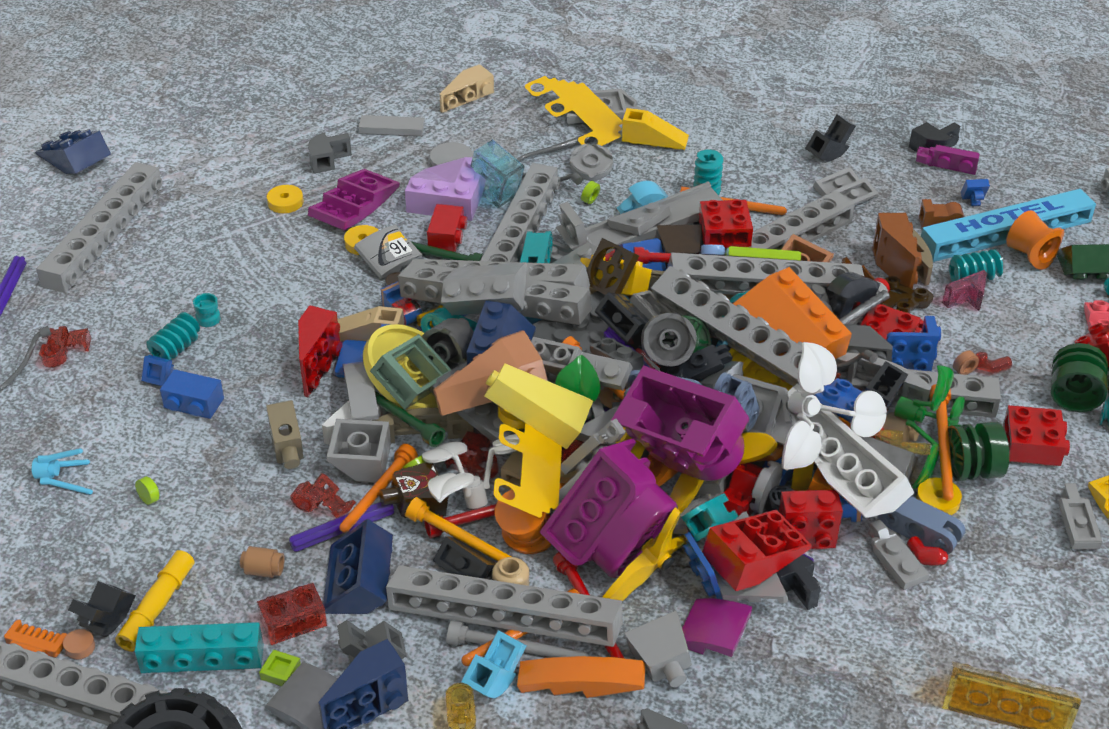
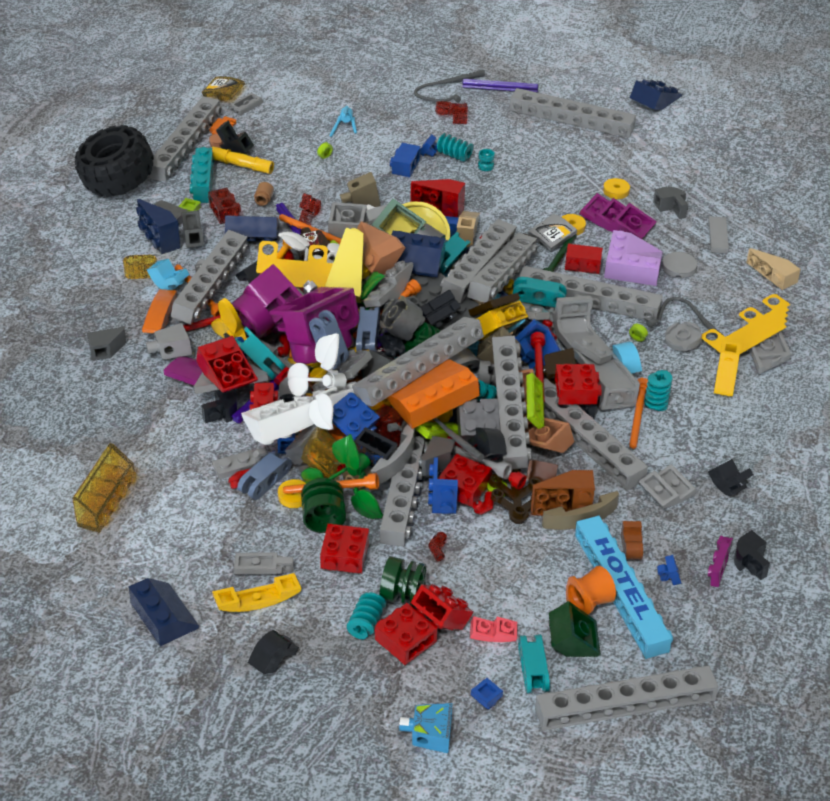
camera: 90 degrees right, 0 degrees up
light grey slope [441,262,527,315] -> none
clear light blue brick [470,139,525,208] -> none
tan head [492,557,529,586] -> none
light blue tile [701,245,725,256] -> none
clear pink slope [942,270,987,311] -> none
teal piece [949,250,1003,285] -> none
nougat tile [953,350,979,375] -> none

